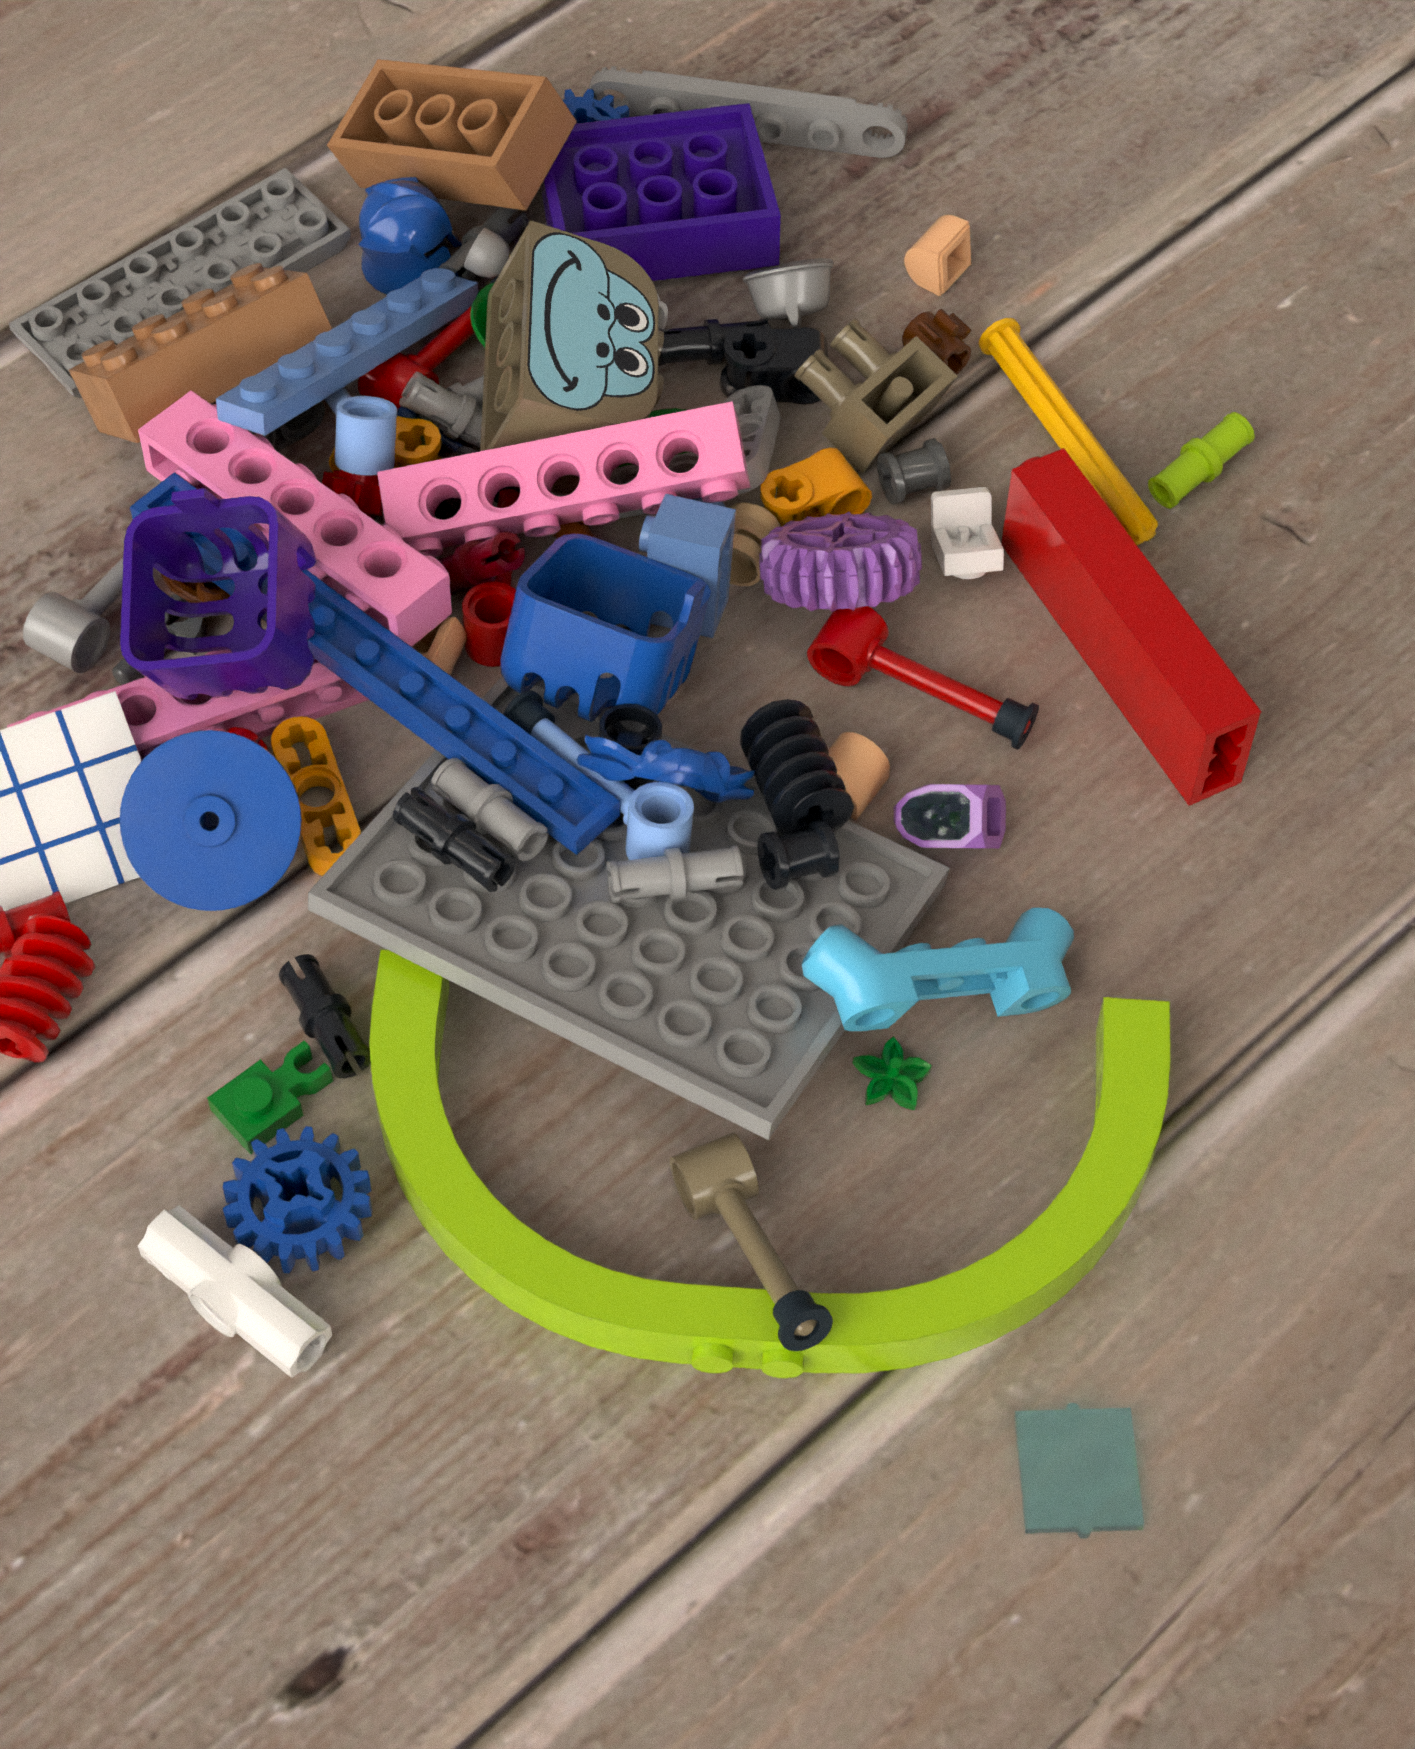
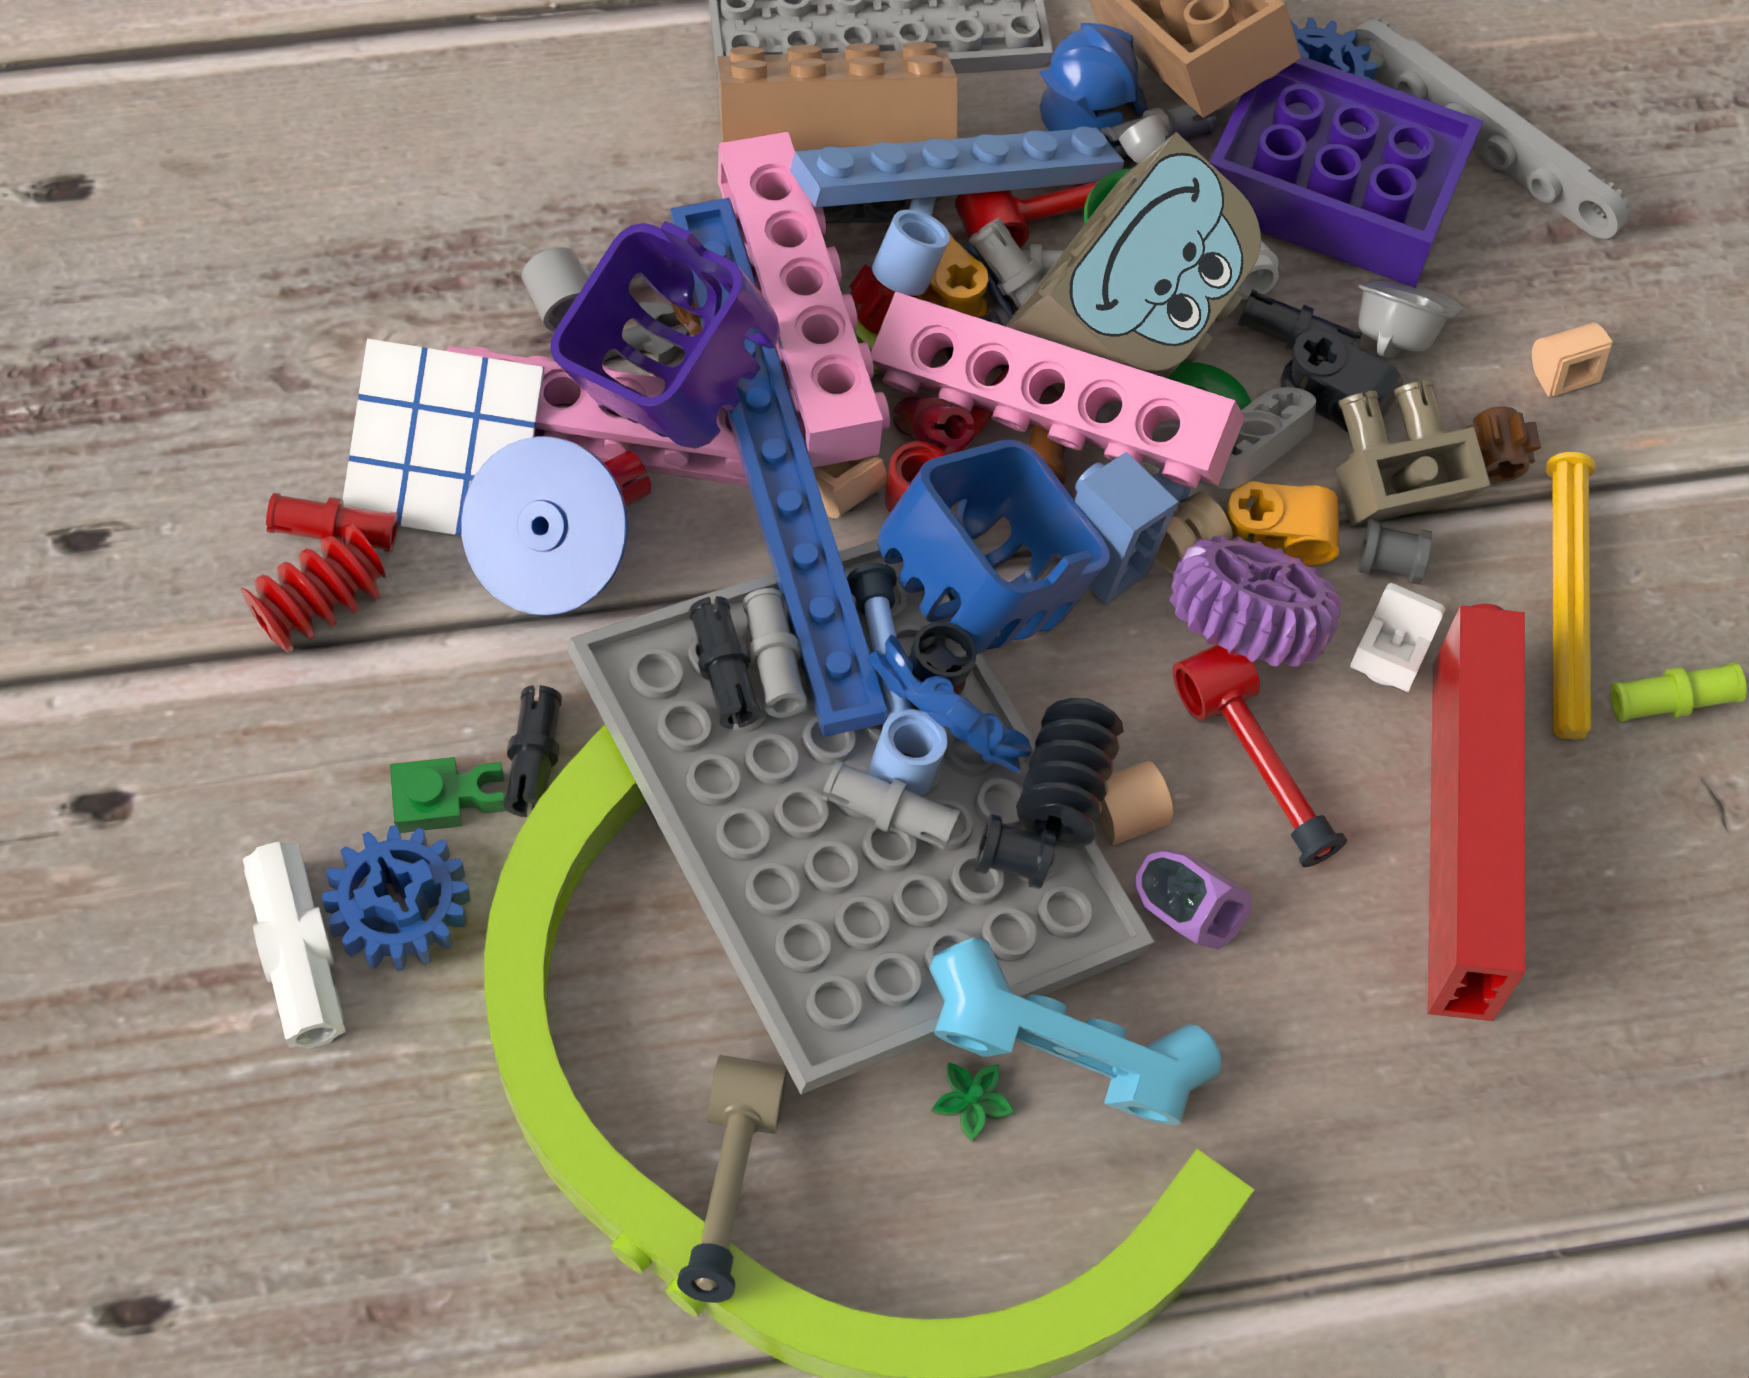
camera: 30 degrees right, 5 degrees up
light orange beam [271,716,361,876] -> none

